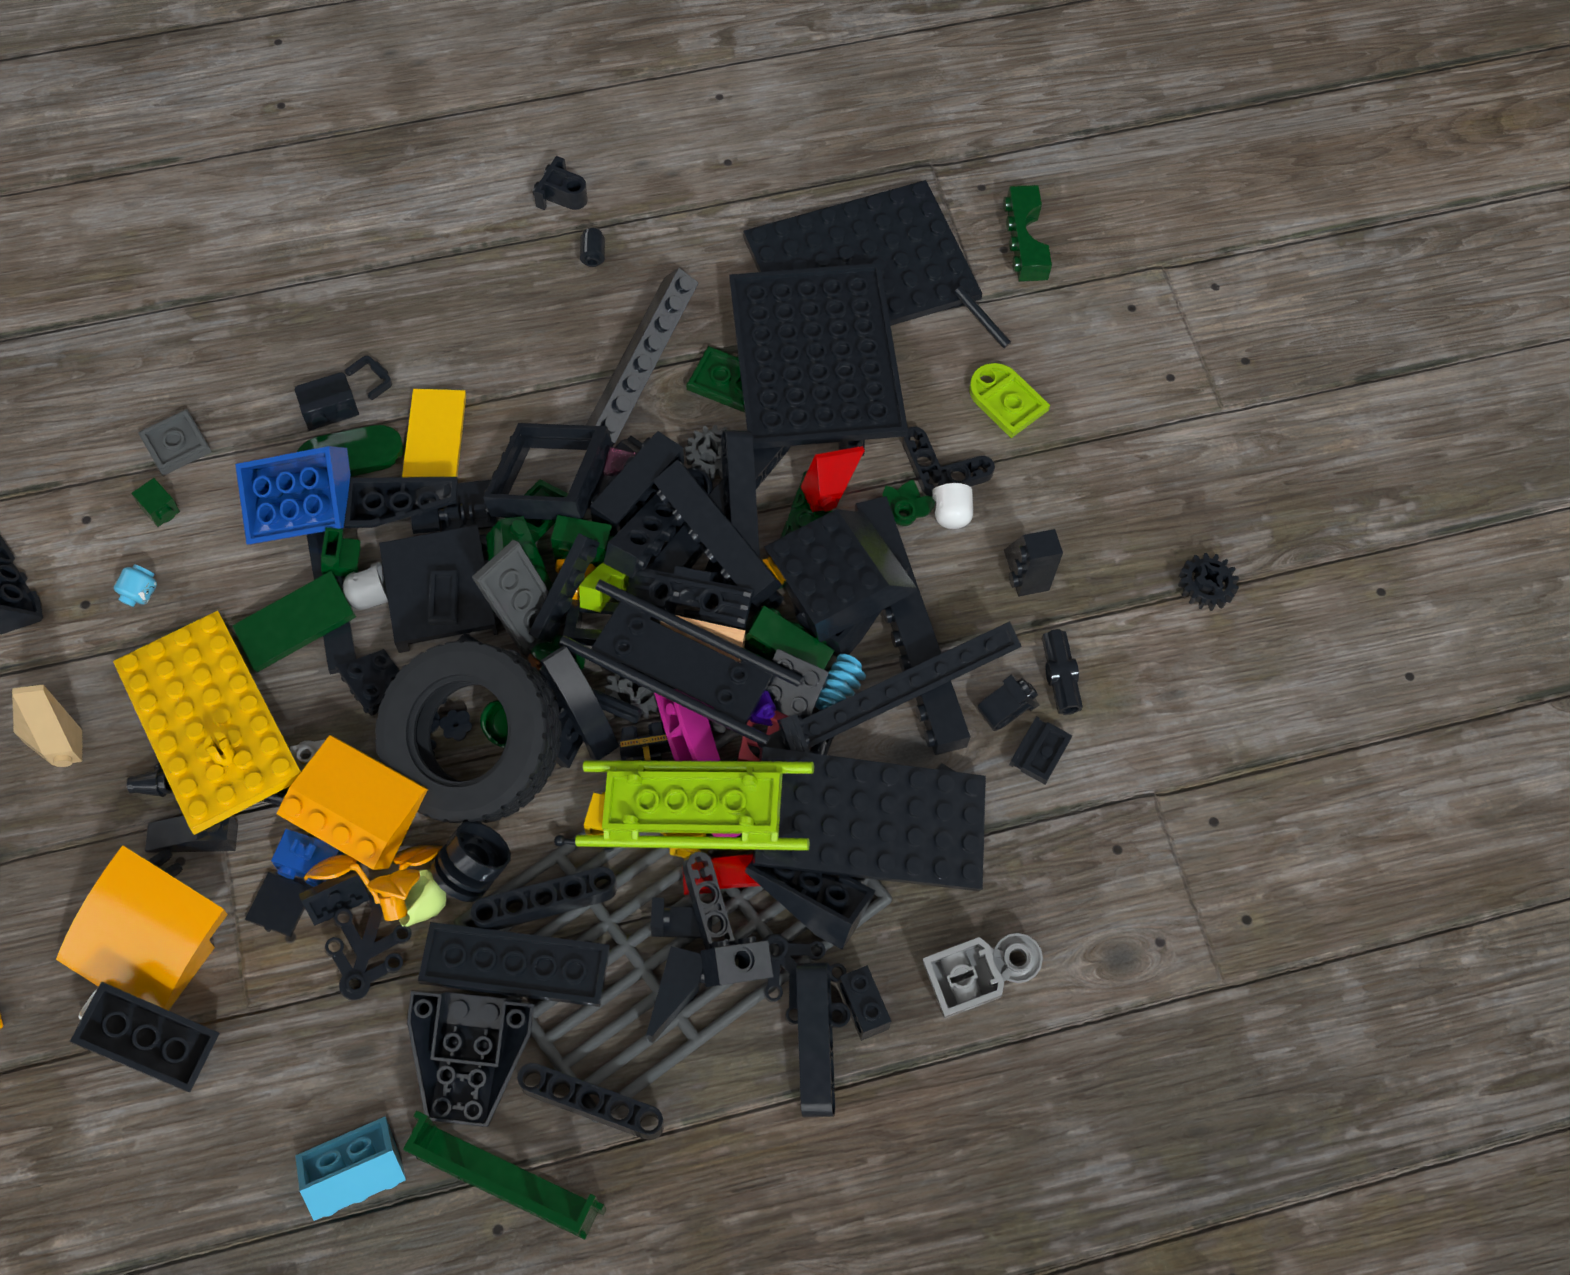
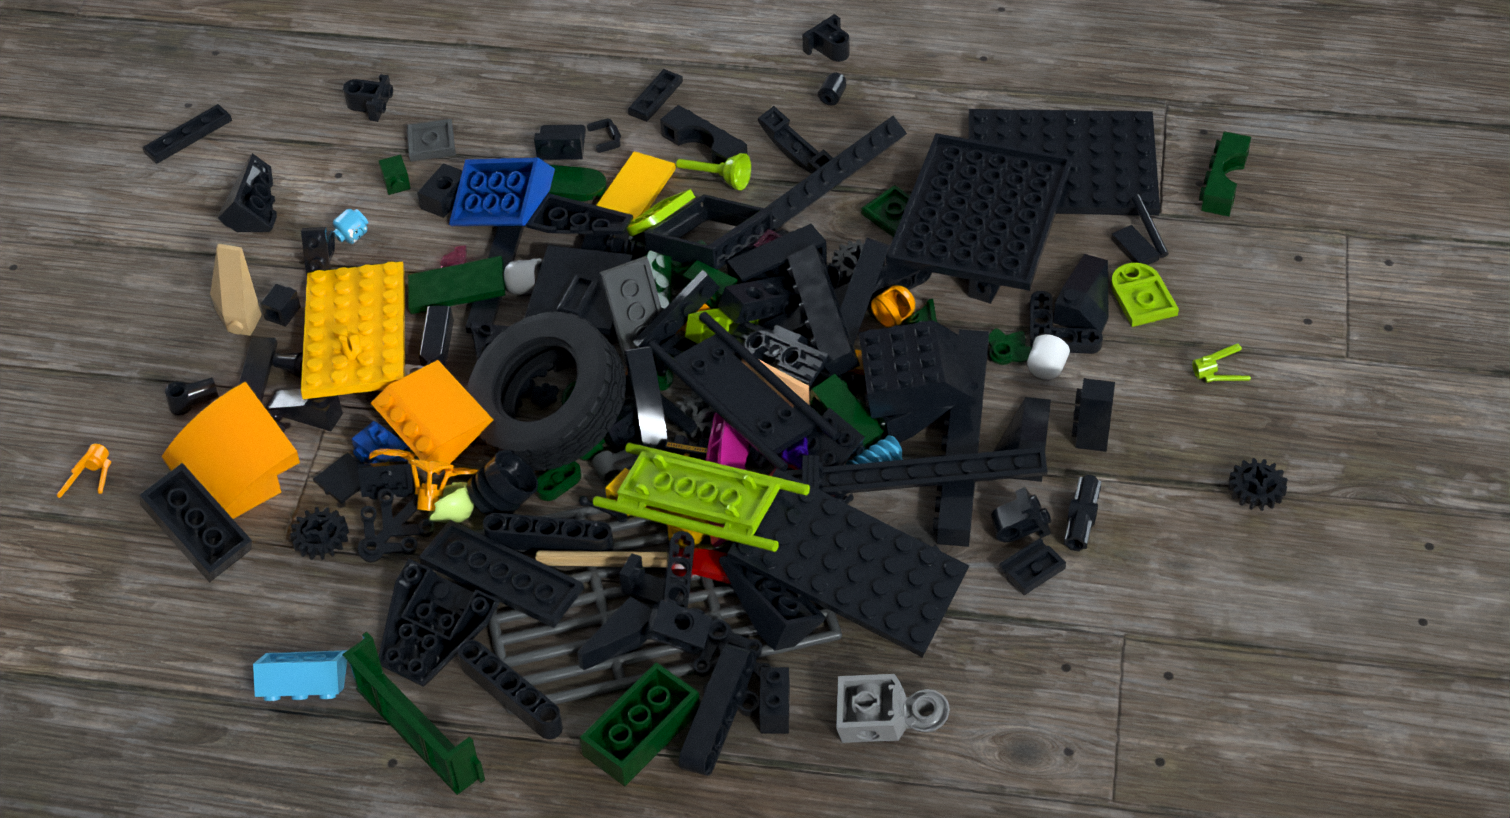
camera: 30 degrees right, 15 degrees down
dark green piece [321,527,361,577] -> none
red slope [801,446,865,512] -> none
none -> black piece [165,377,219,415]
none -> black tile [239,337,278,403]
none -> black brick [260,284,301,327]
none -> black gear [290,507,349,560]
none -> black pin [301,227,335,276]
none -> black pin [343,74,394,122]
none -> black brick [417,163,463,218]
none -> black piece [419,306,454,368]
none -> clear pink tile [440,245,467,268]
none -> dark green plate [536,461,582,501]
none -> tan axle [536,550,667,567]
none -> dark green brick [579,662,700,787]
none -> dark grey piece [592,450,638,485]
none -> lime tile [626,189,695,236]
none -> black tile [628,69,683,122]
none -> black arch [660,105,748,164]
none -> lime piece [676,153,751,191]
none -> black slope [757,106,833,174]
none -> light orange helmet [871,285,915,328]
none -> black wedge [994,397,1051,482]
none -> black wedge [1053,254,1109,333]
none -> black tile [1111,225,1160,265]
none -> lime plant [1192,343,1251,383]

